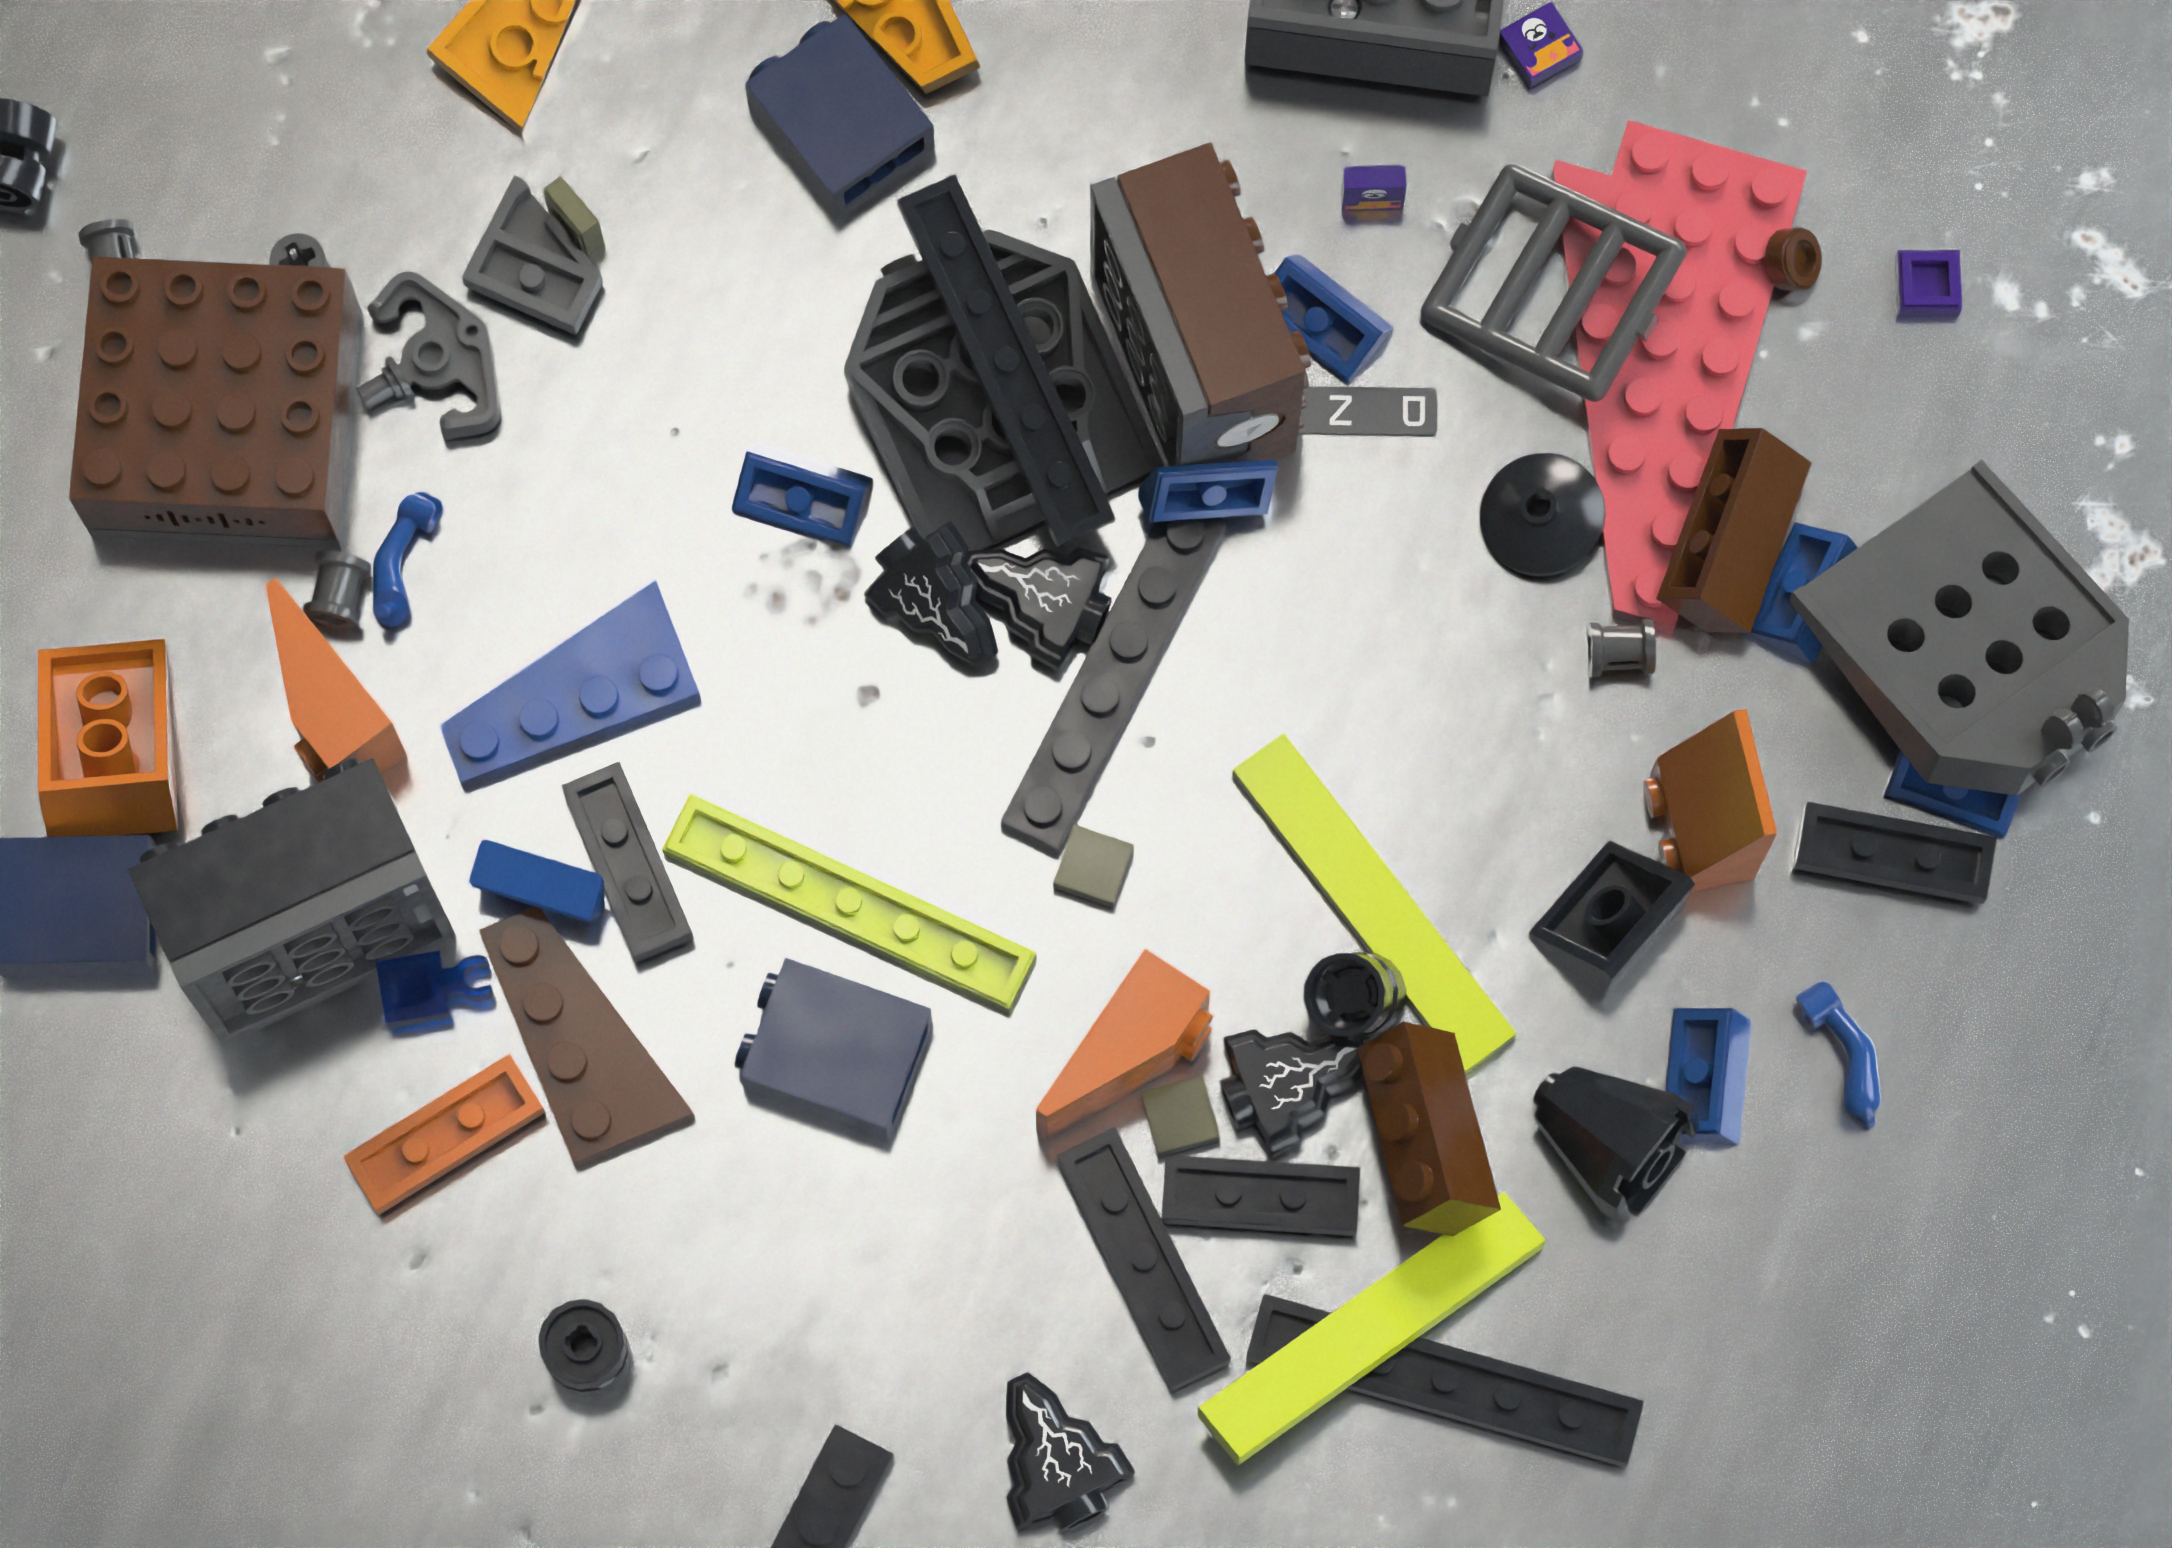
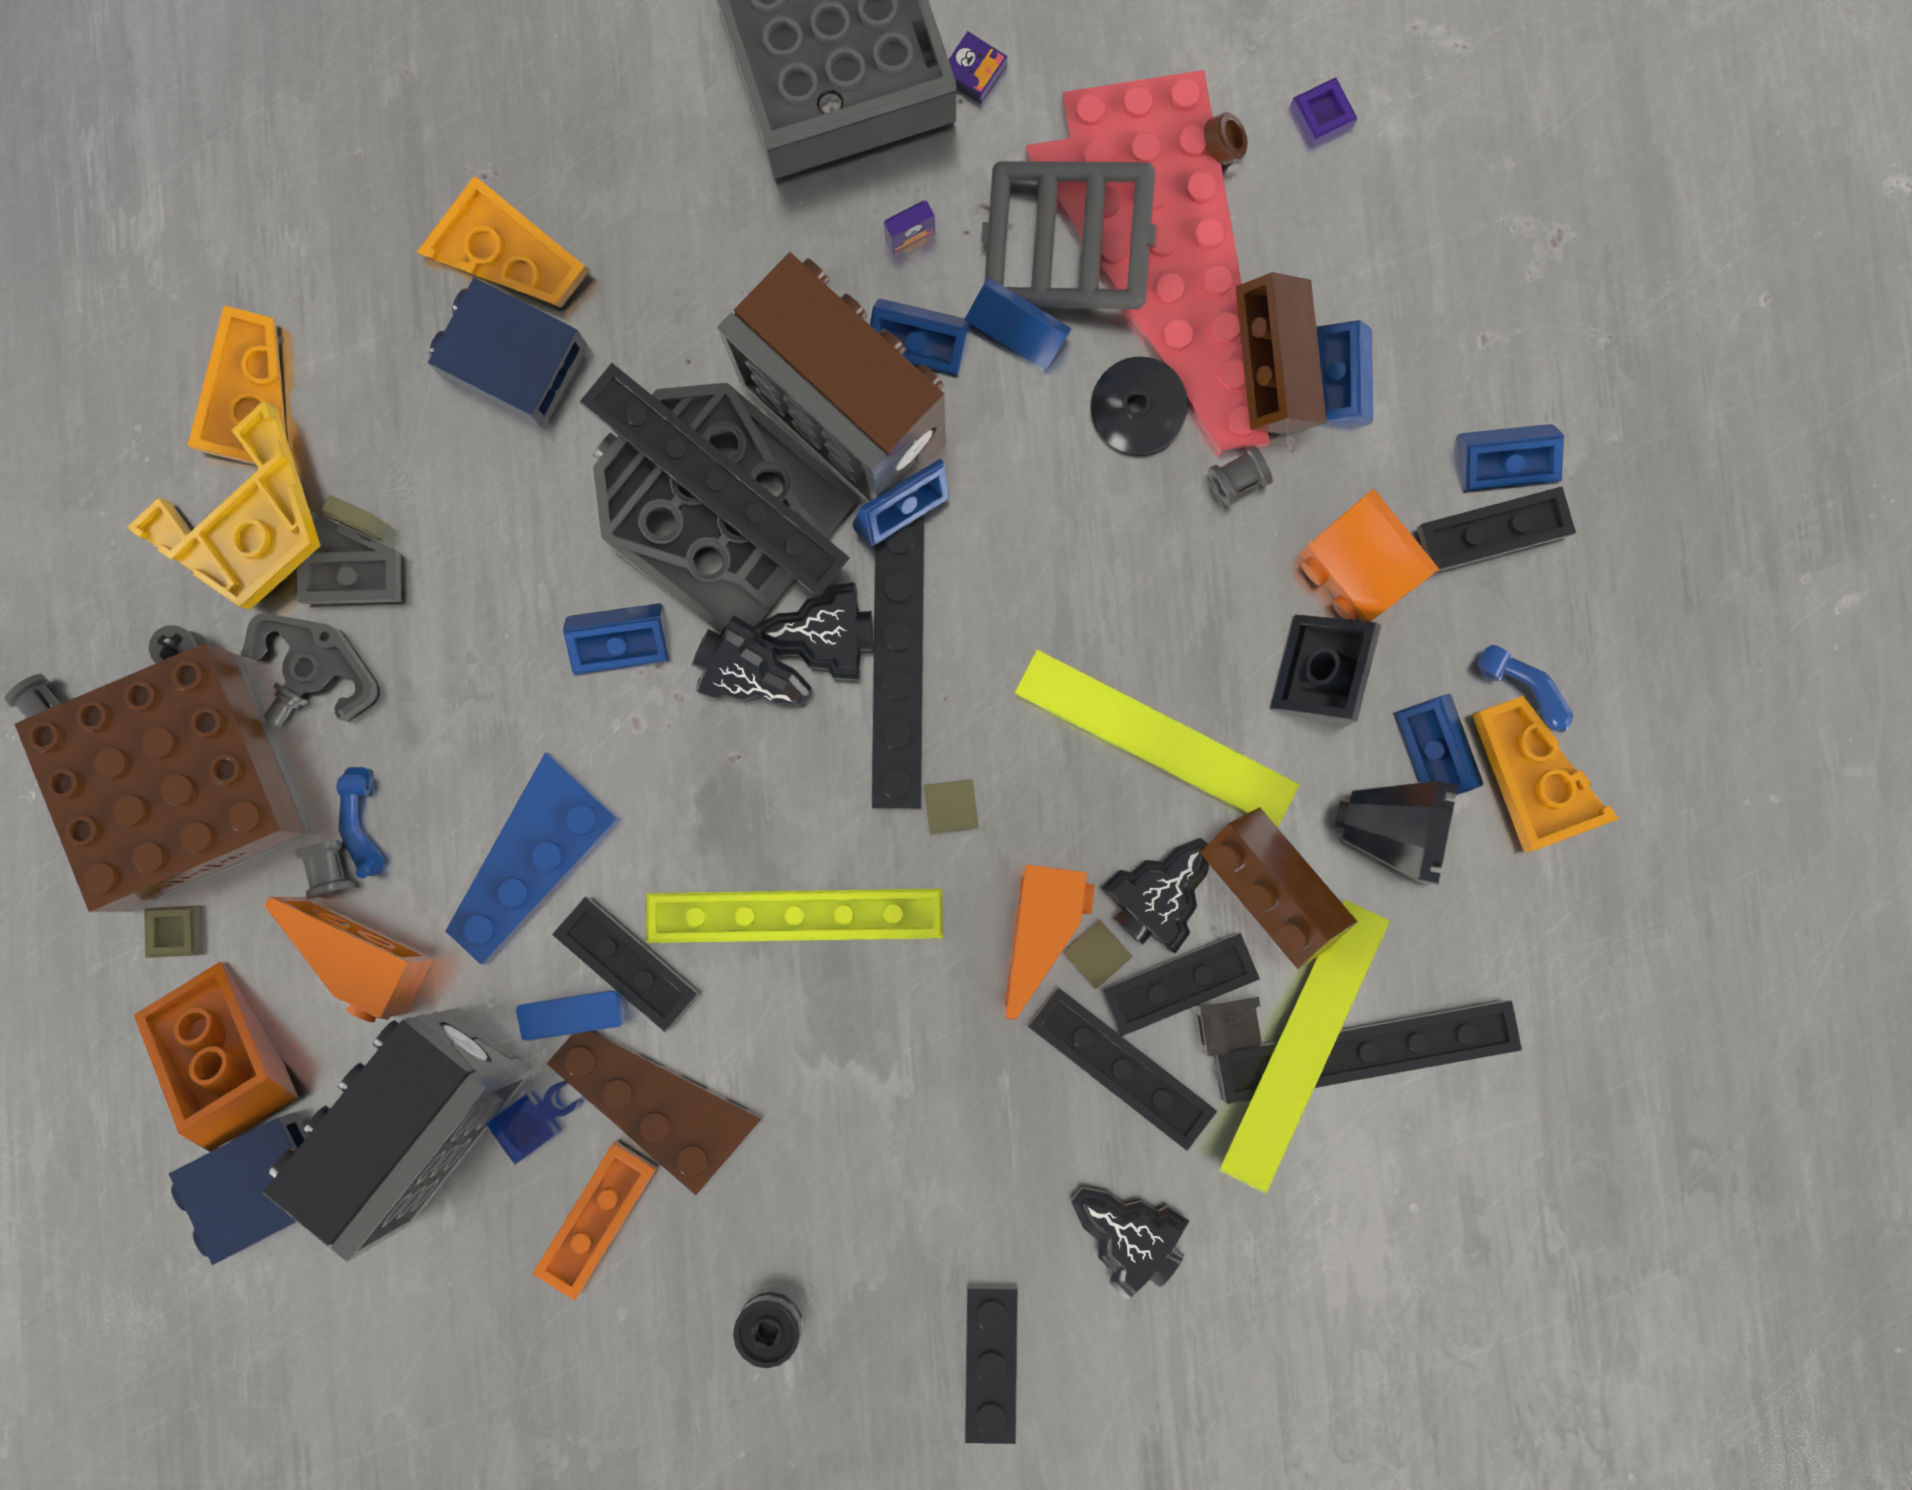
camera: 25 degrees left, 10 degrees up
brick [734,957,933,1141] -> none
dark grey sticker [1298,386,1437,435] -> none
black wheel [1303,952,1406,1037] -> none
dark grey hinge [1789,459,2129,796] -> none
none -> yellow wing [128,401,321,610]
none -> olive tile [144,906,201,958]
none -> blue slope [964,277,1072,371]
none -> clear smoke panel [1195,995,1261,1057]
none -> light orange wing [1472,696,1620,853]

